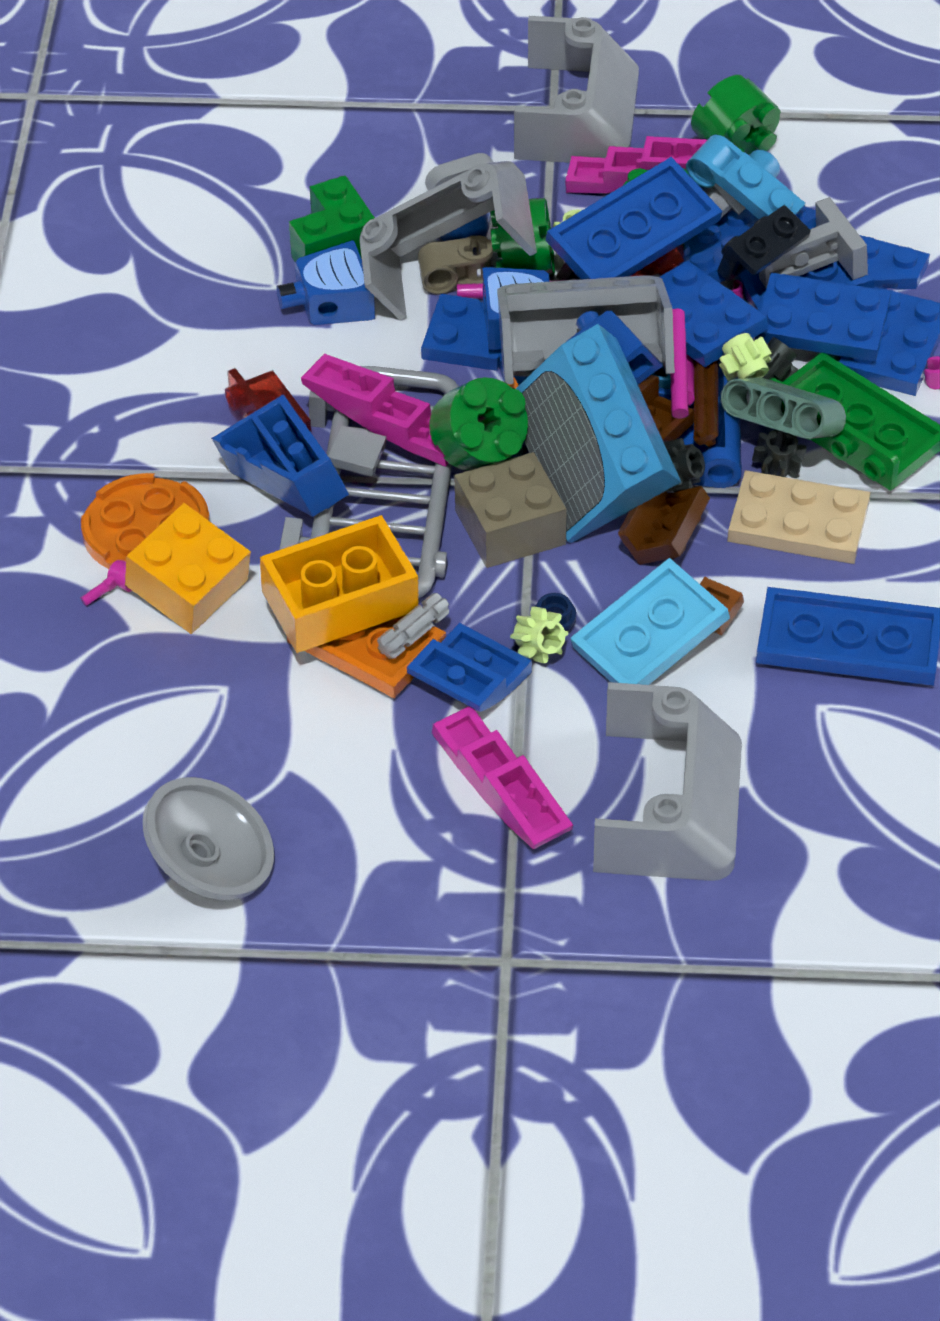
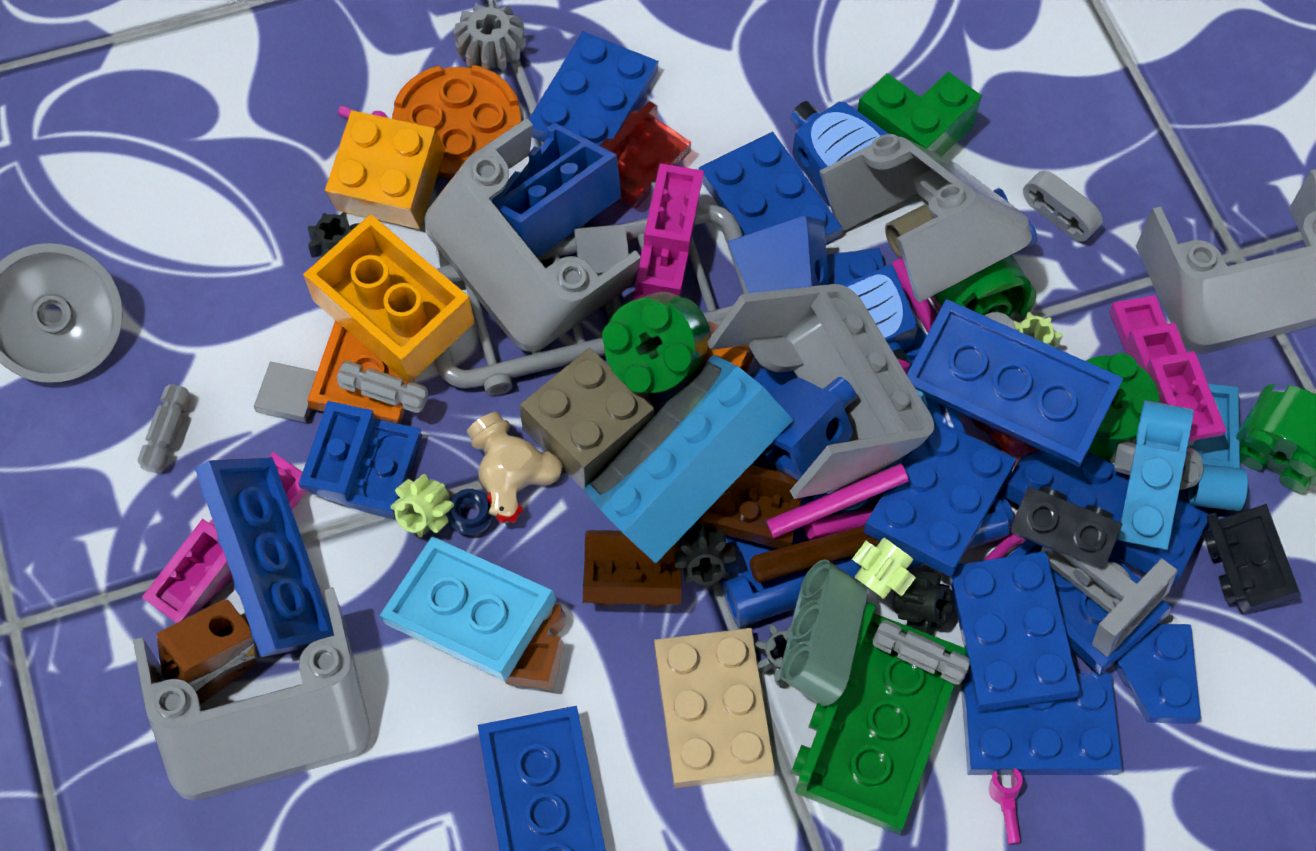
camera: 65 degrees right, 15 degrees up
none -> light grey axle [137,384,191,473]
none -> dark orange torso [156,600,257,705]
none -> blue plate [195,457,334,657]
none -> light grey piece [254,361,317,423]
none -> pearl dark grey gear [308,212,360,258]
none -> light grey windscreen [425,118,641,352]
none -> light grey gear [454,0,526,73]
none -> tan animal [467,412,563,523]
none -> blue plate [529,31,659,152]
none -> blue plate [699,132,843,244]
none -> blue torso [728,215,829,293]
none -> light grey axle [873,620,970,684]
none -> black bracket [1203,504,1302,615]

